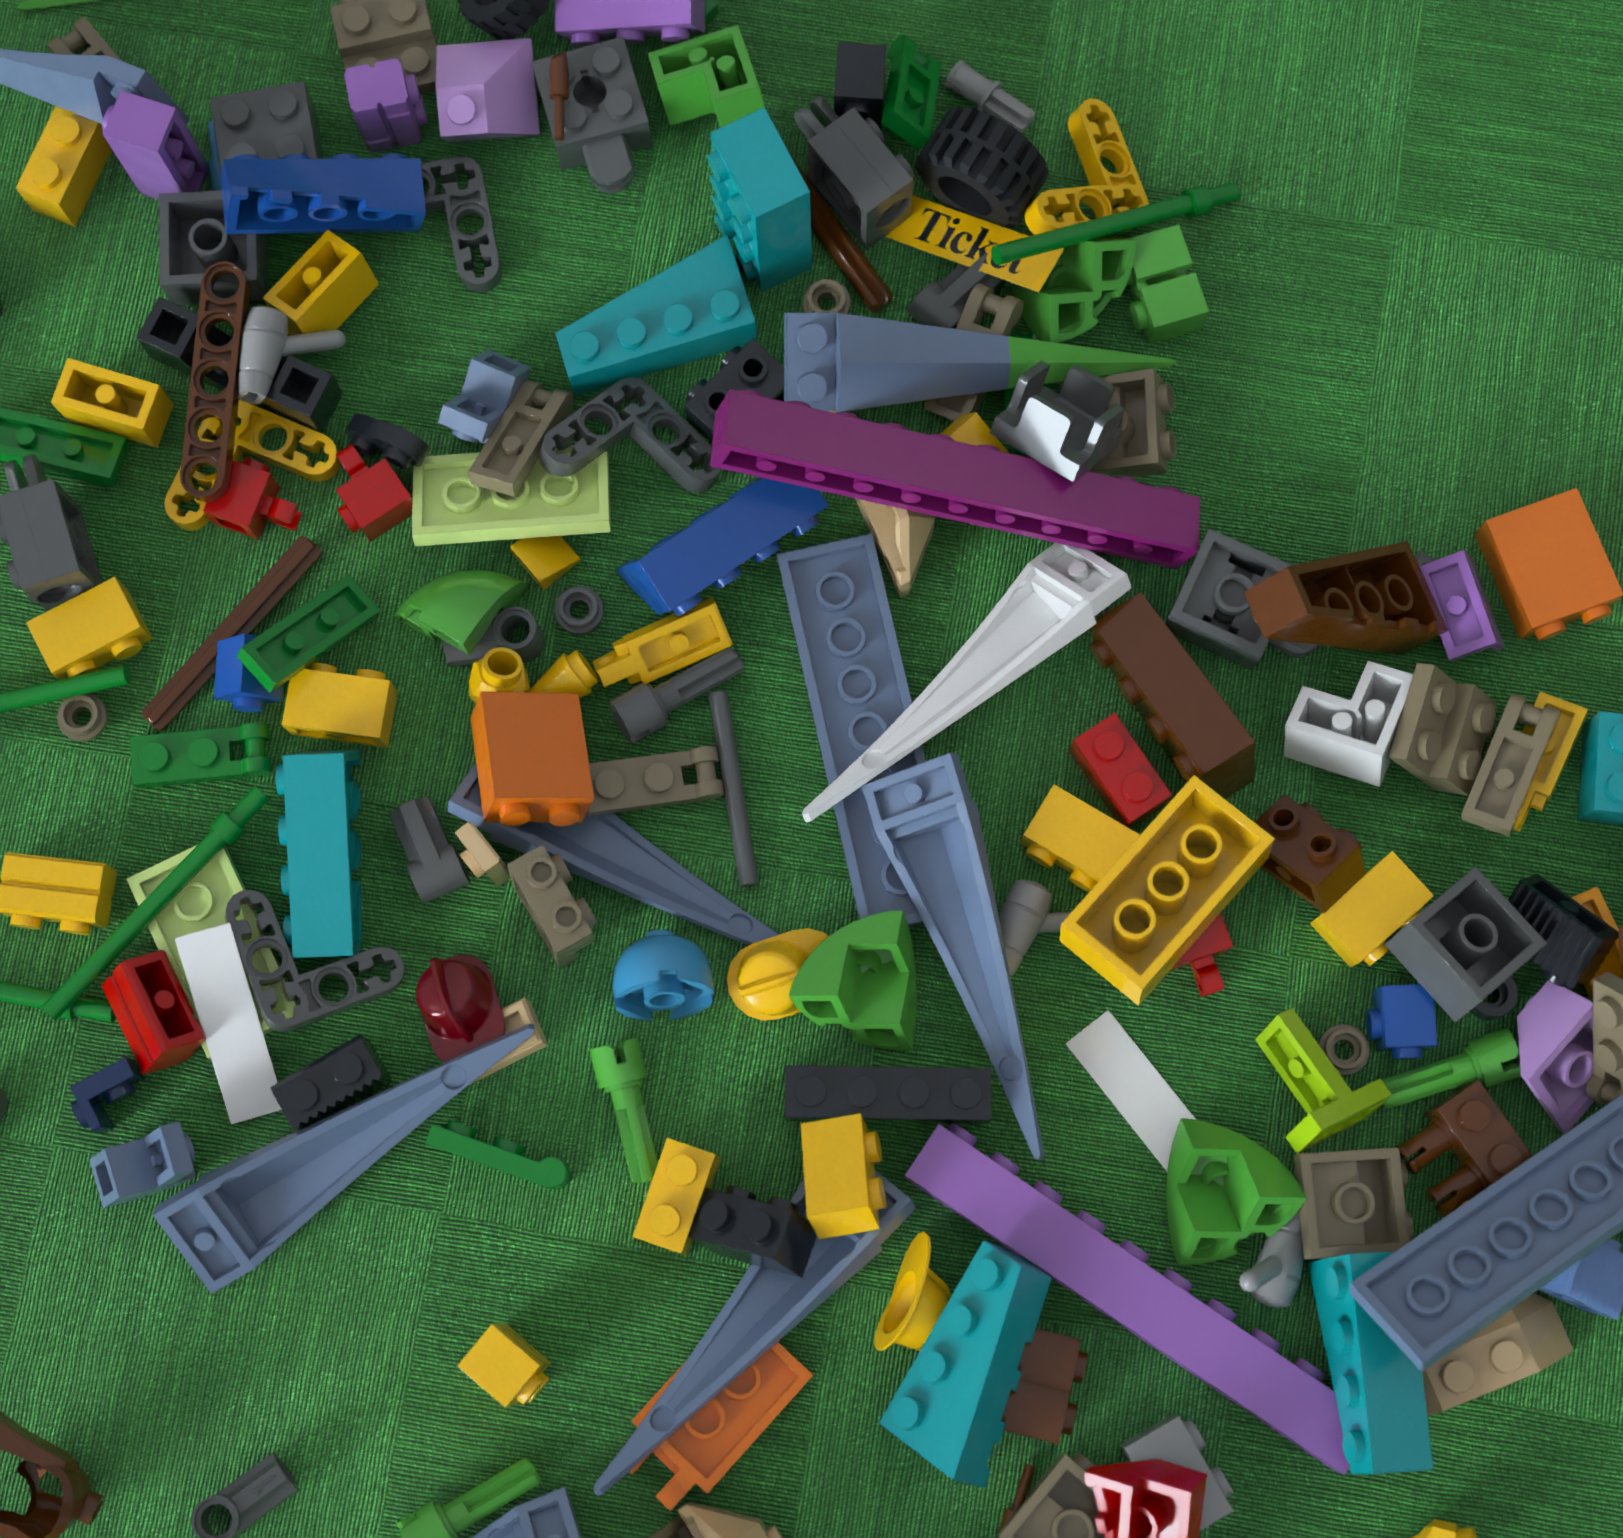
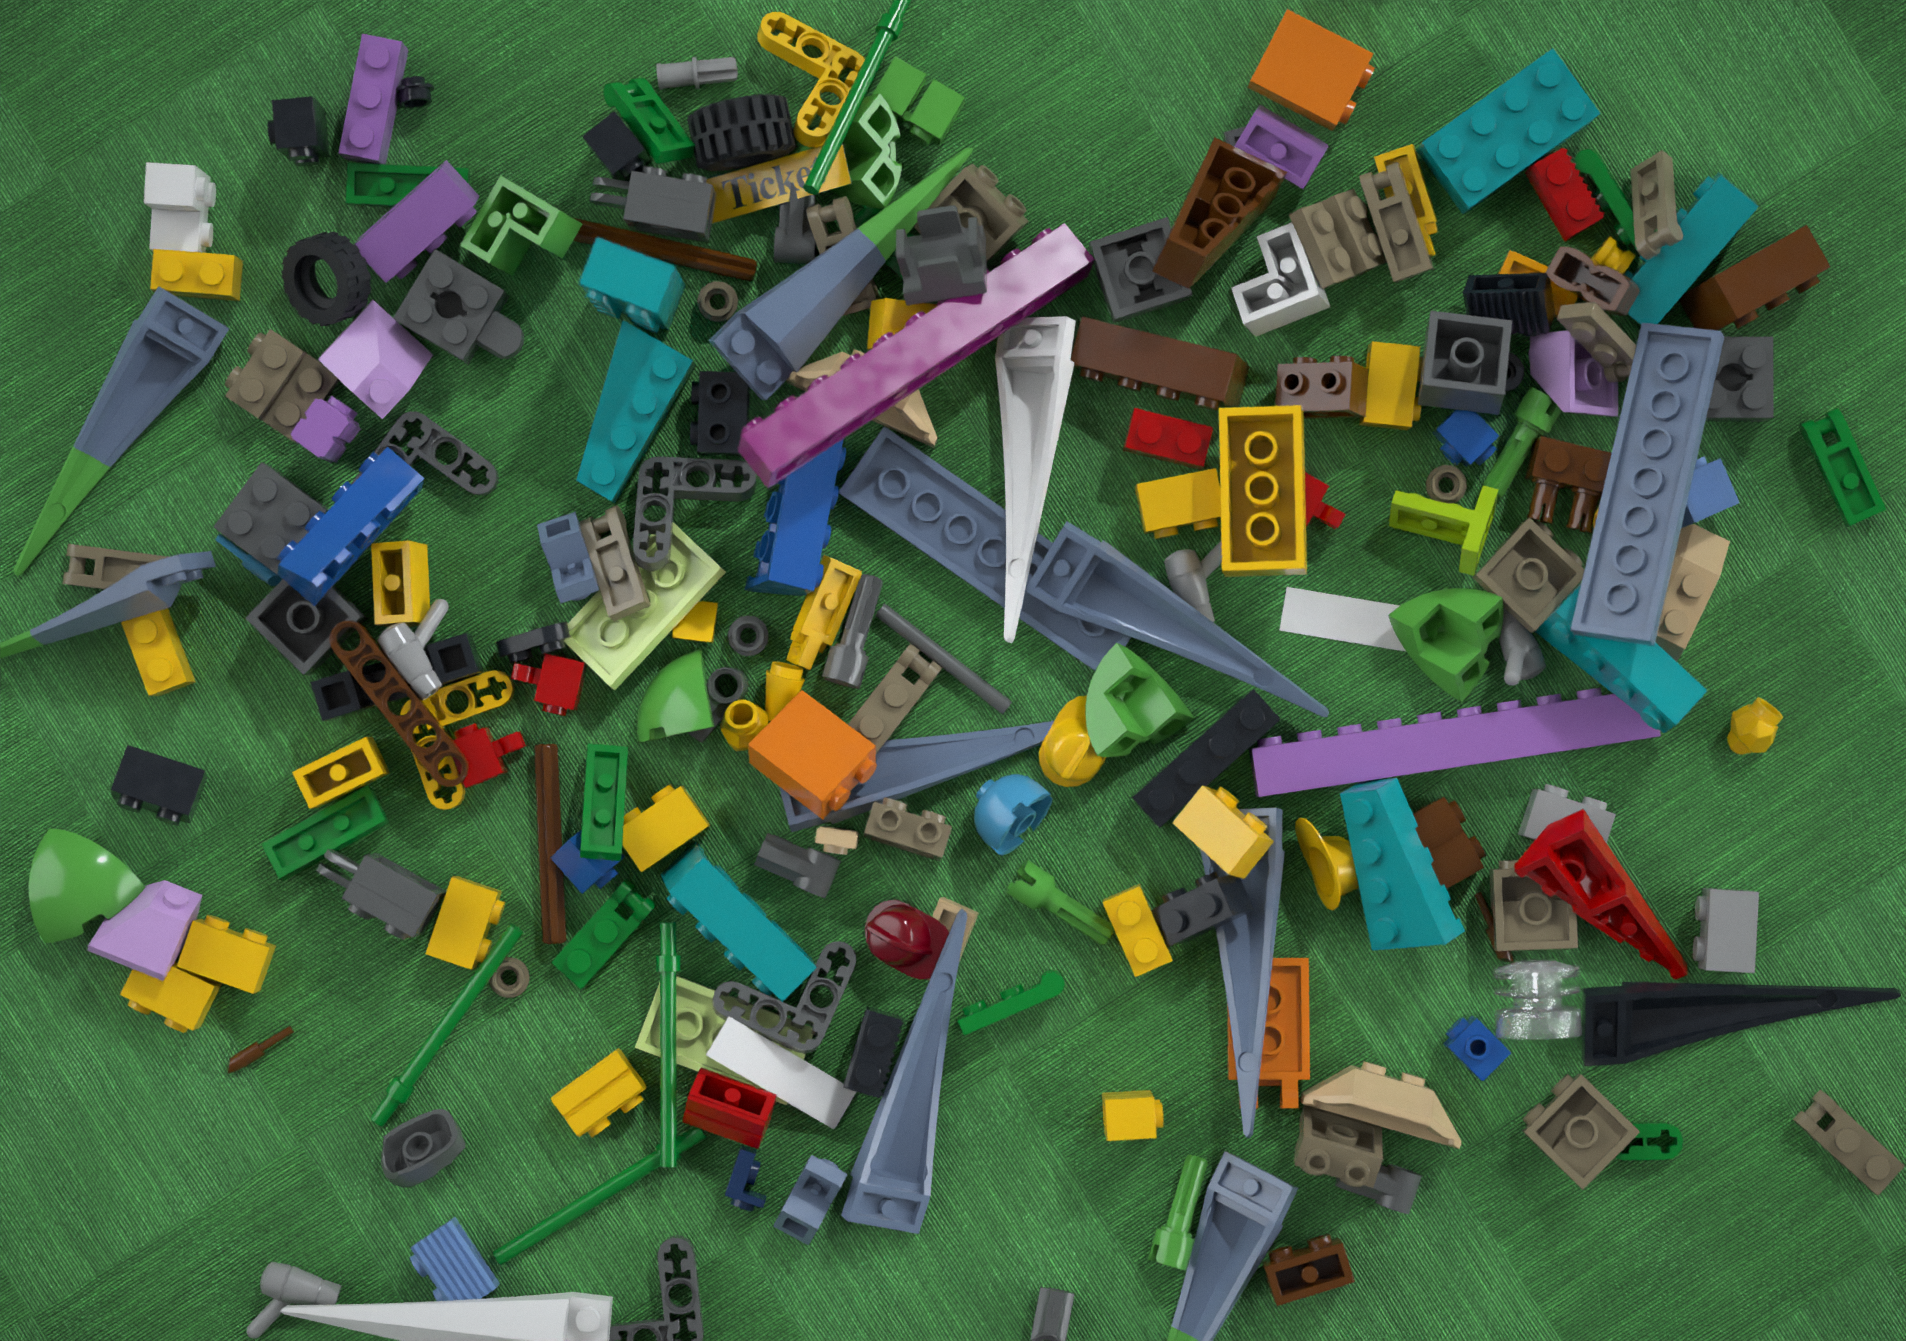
camera: 50 degrees left, 10 degrees up
medium lavender brick [102,90,209,200] -> none
reddish brown piece [550,51,569,141] -> none

